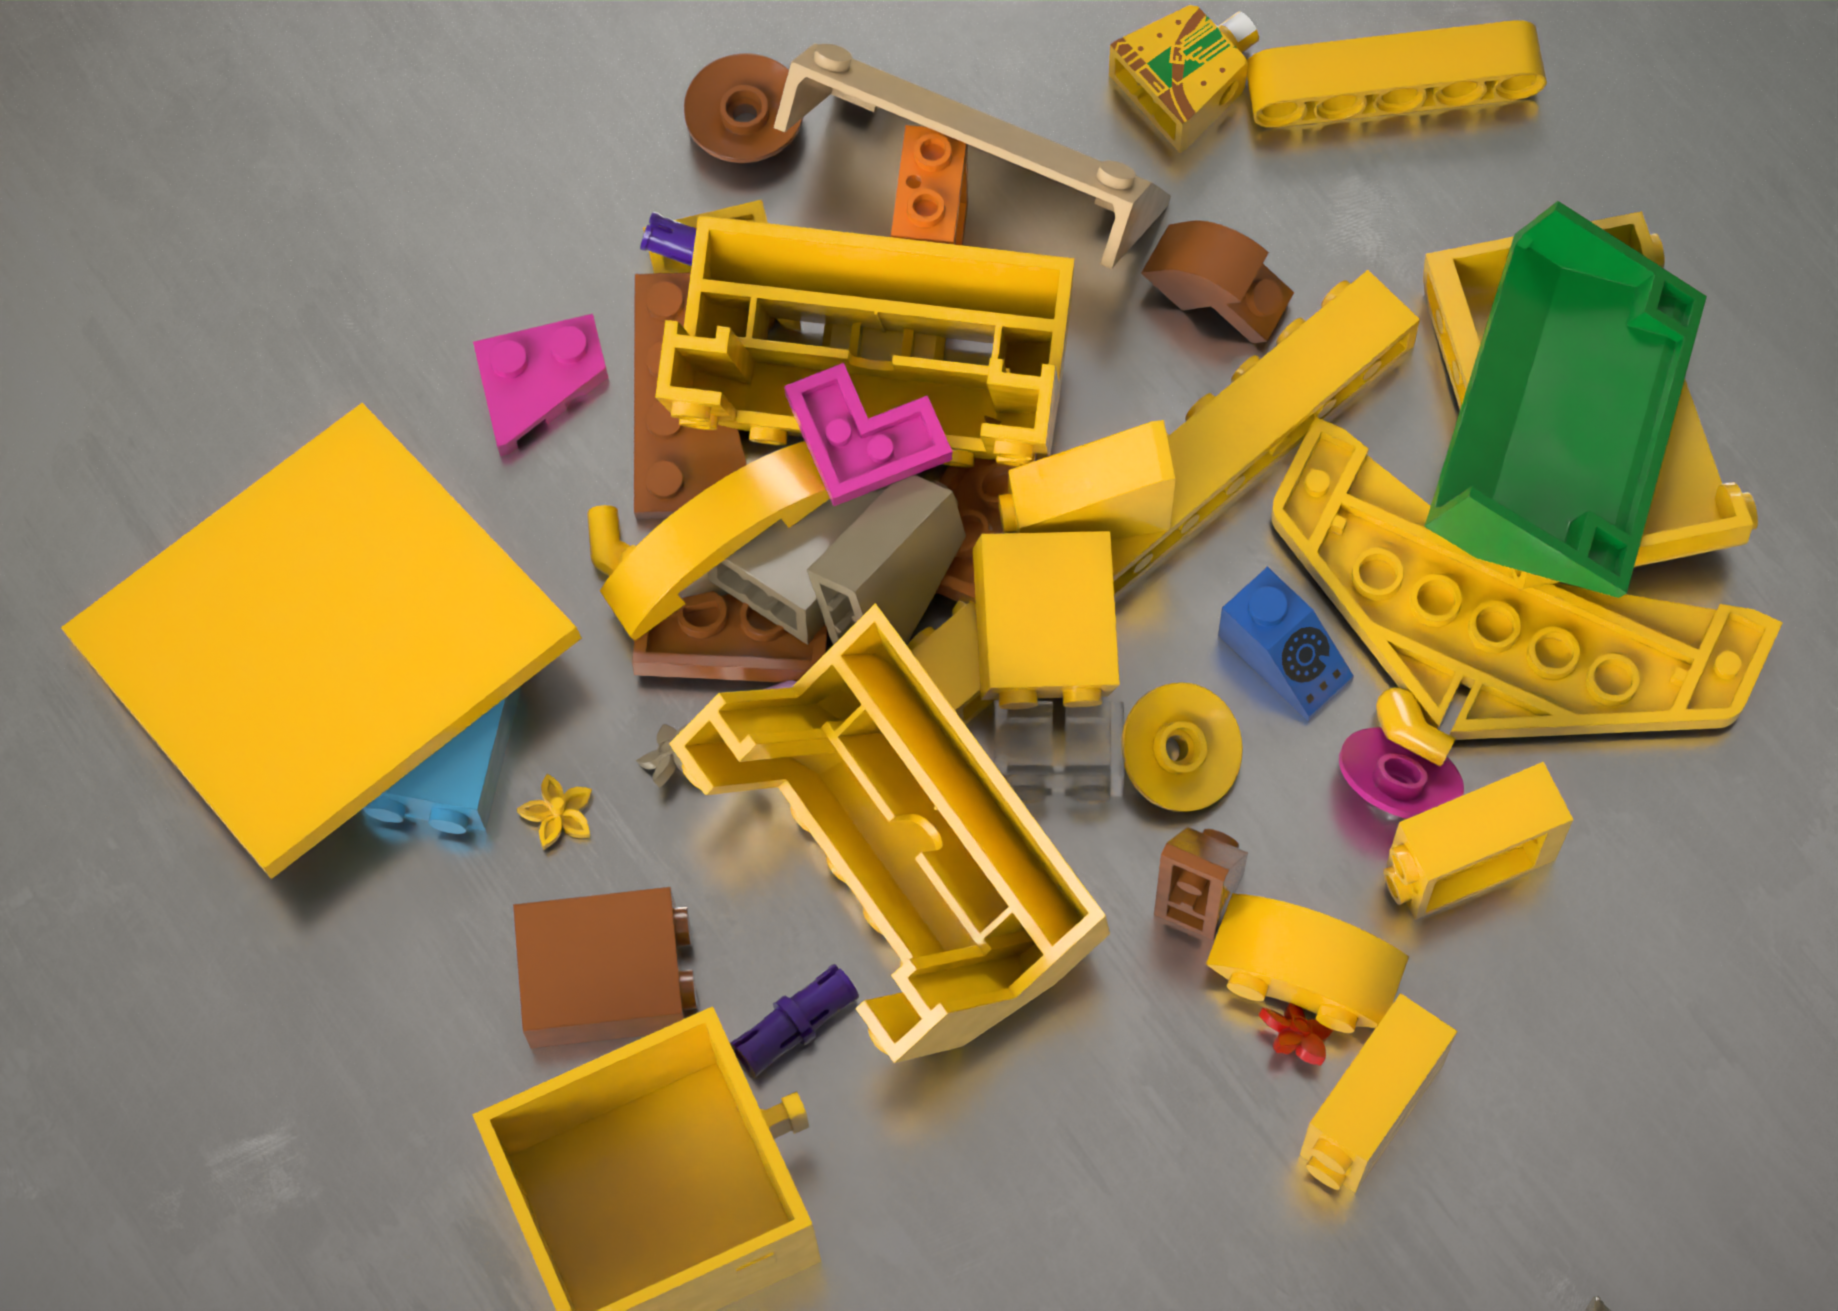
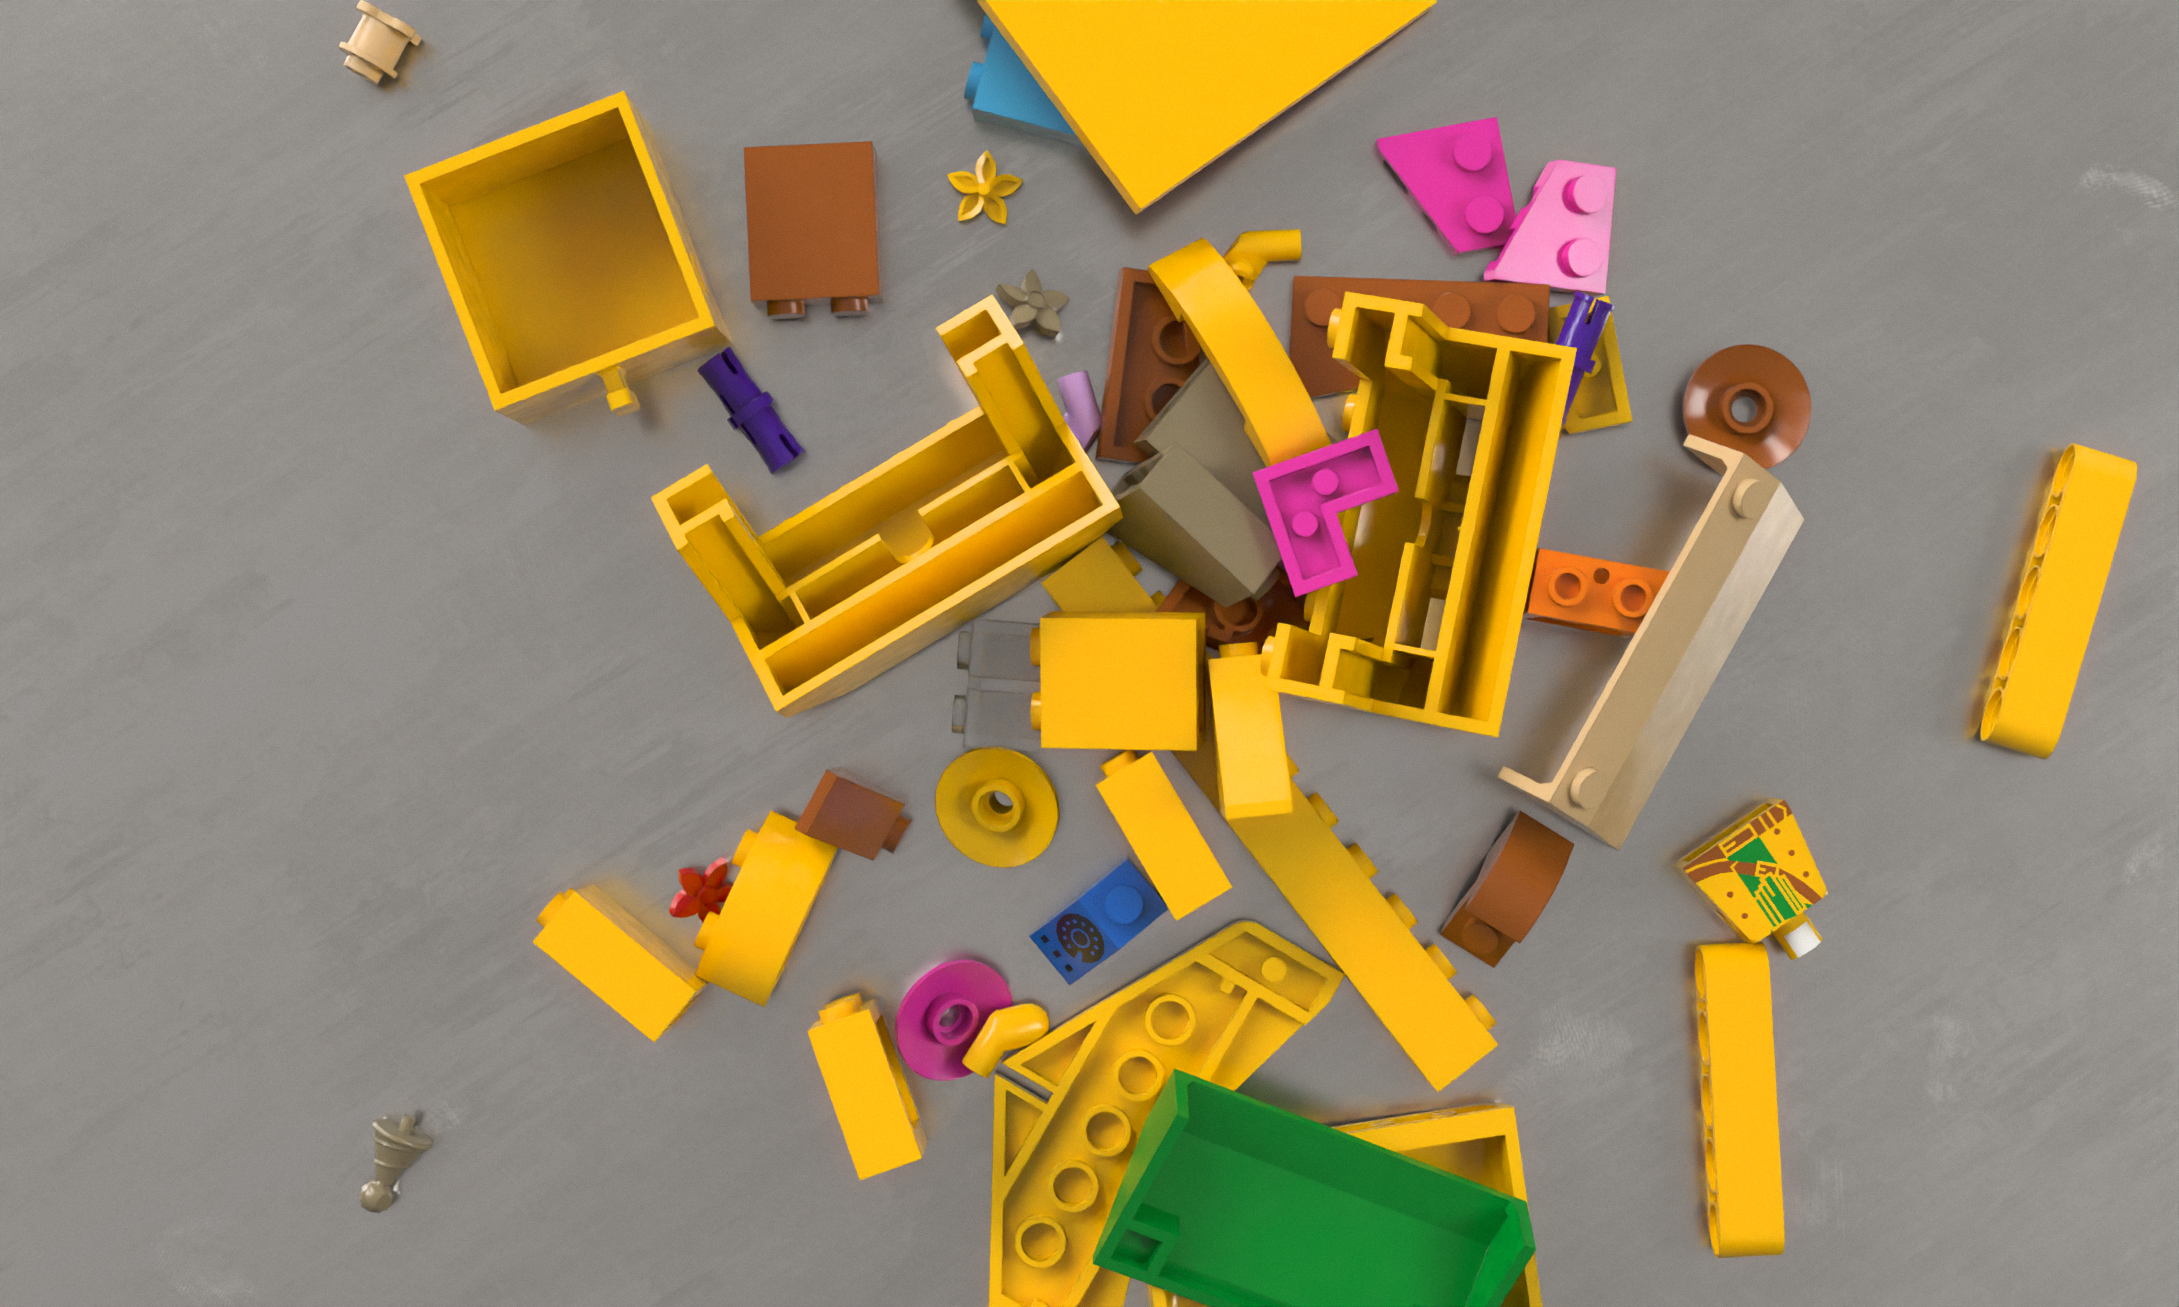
camera: 85 degrees right, 20 degrees up
none -> yellow window [1095,750,1233,921]
none -> wing [1483,159,1617,296]

